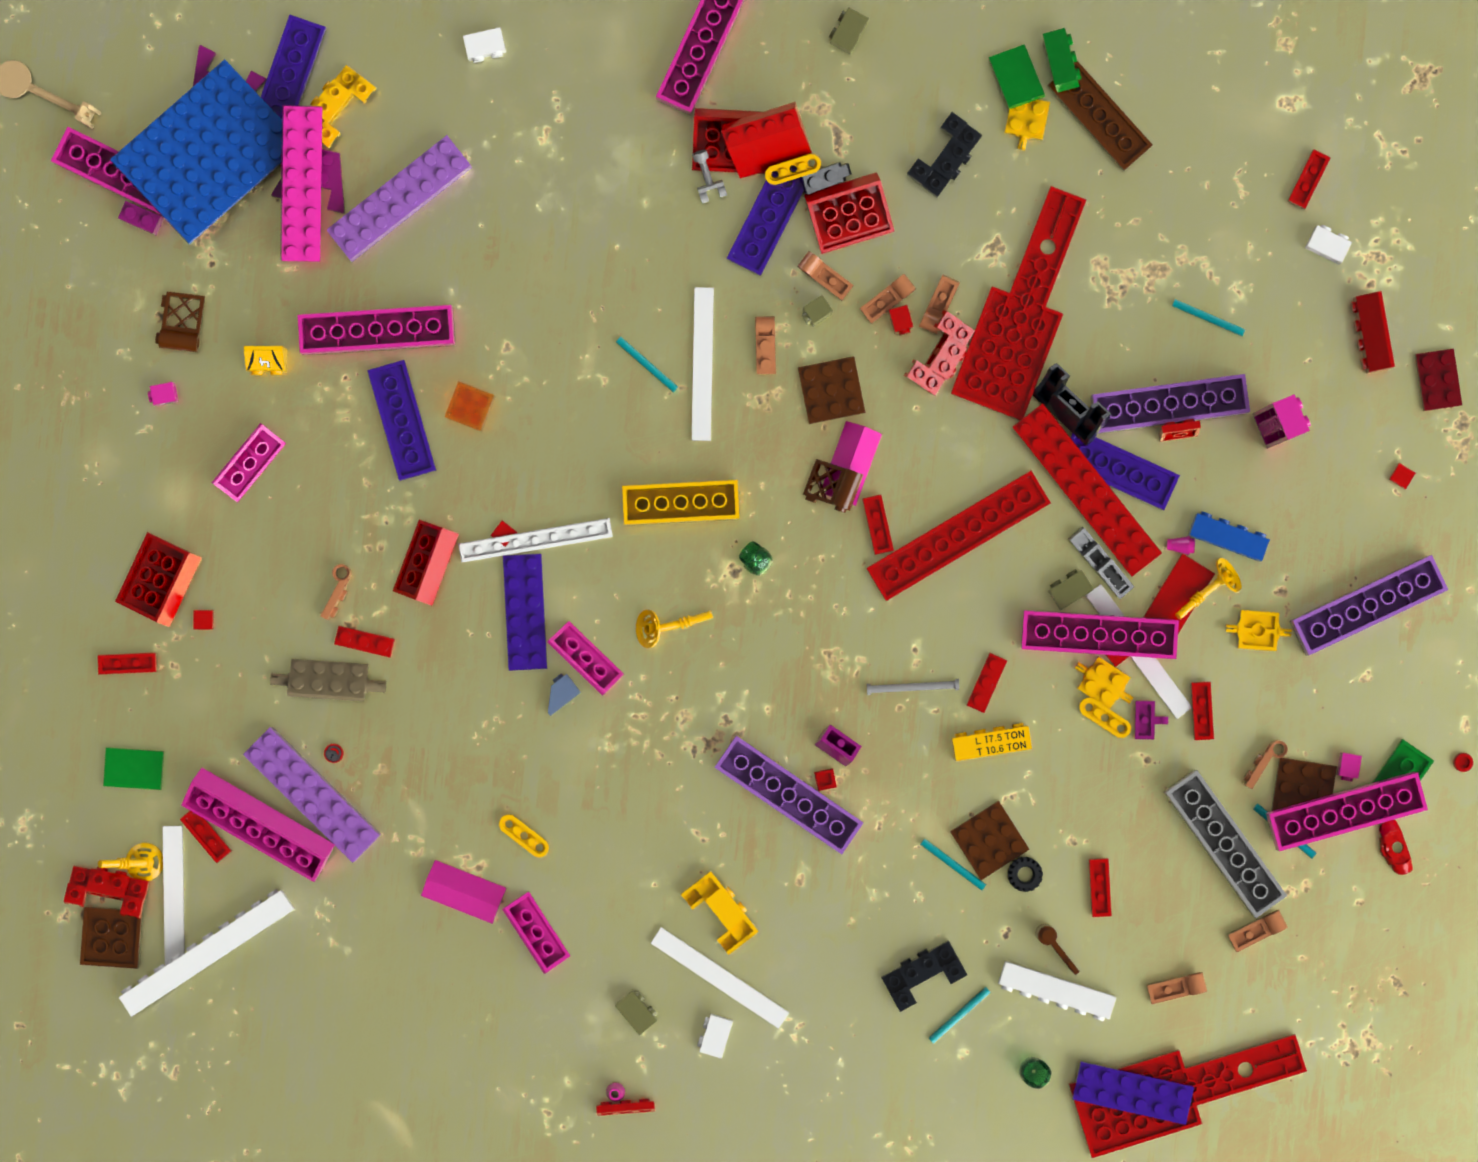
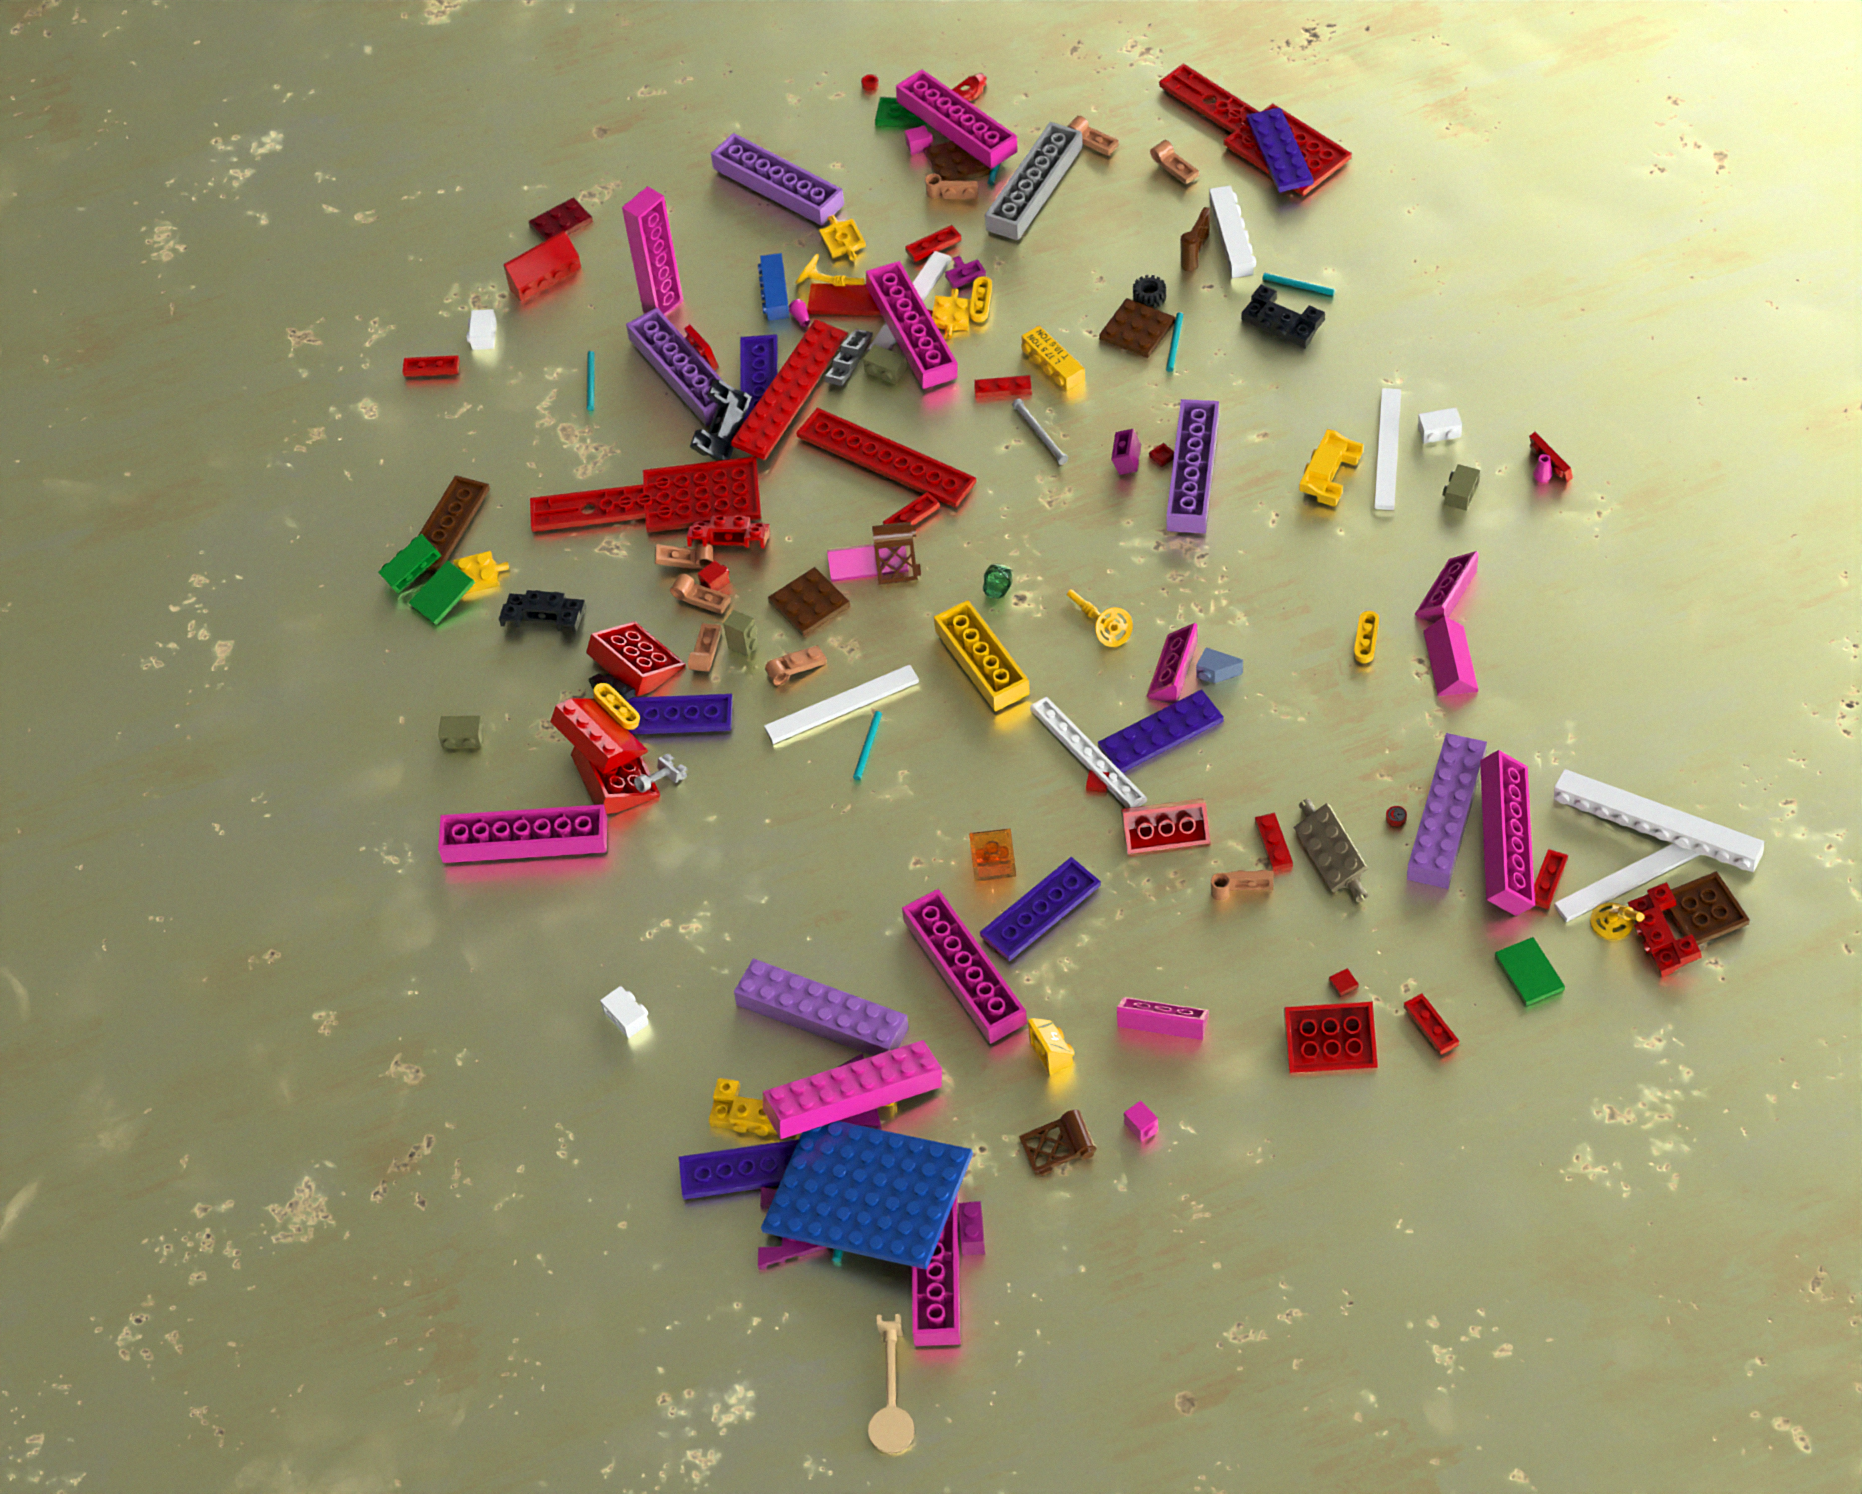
camera: 115 degrees left, 35 degrees down
clear green helmet [1019,1057,1051,1089] -> none
red plate [1089,858,1112,917] -> none

